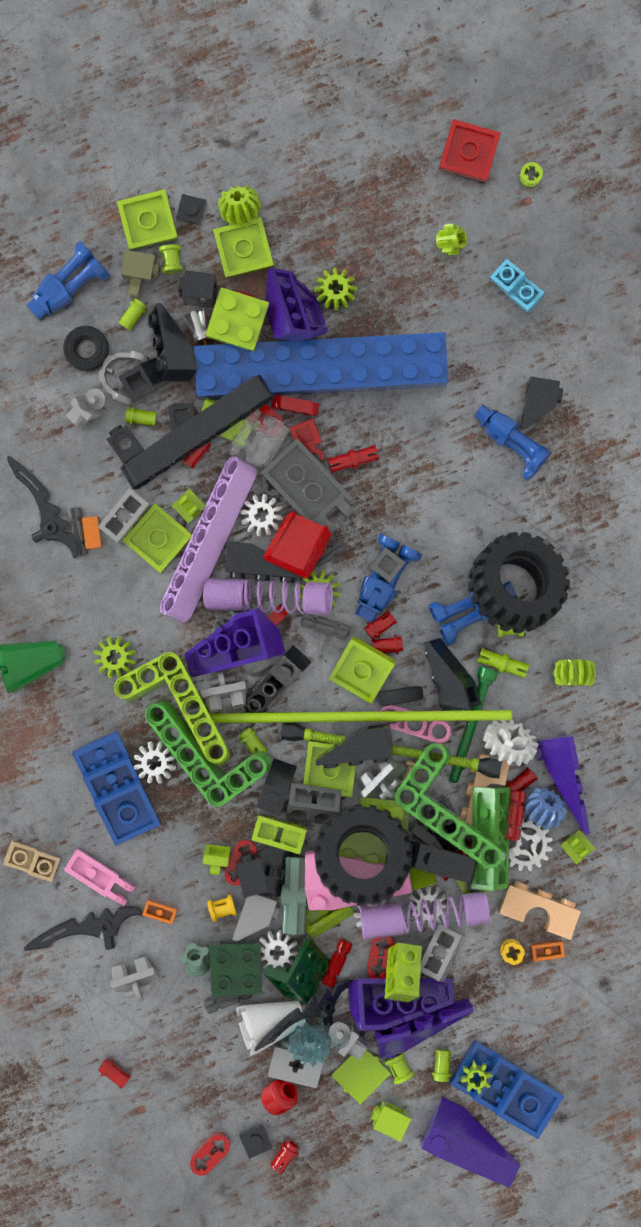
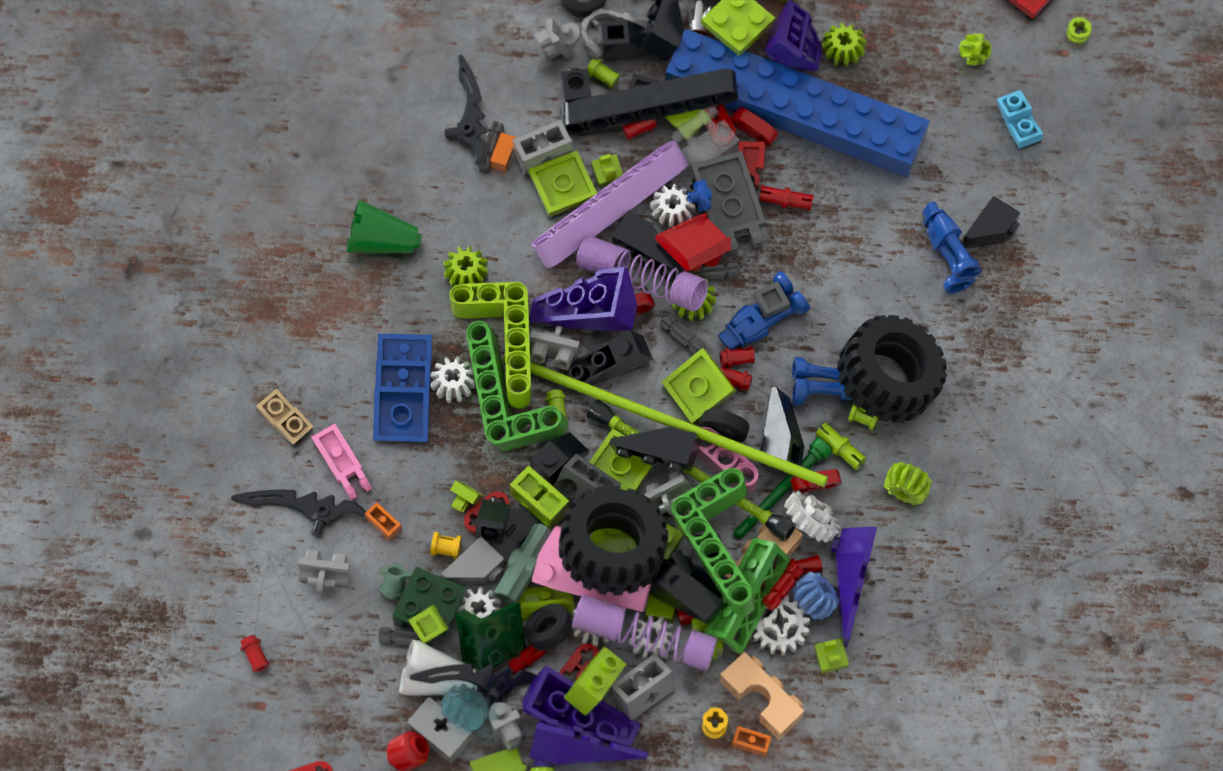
camera: 25 degrees right, 20 degrees down
none -> lime tile [409,605,449,644]
none -> black tyre [523,604,573,651]
none -> blue plant [687,179,712,212]
none -> red beam [790,469,842,493]

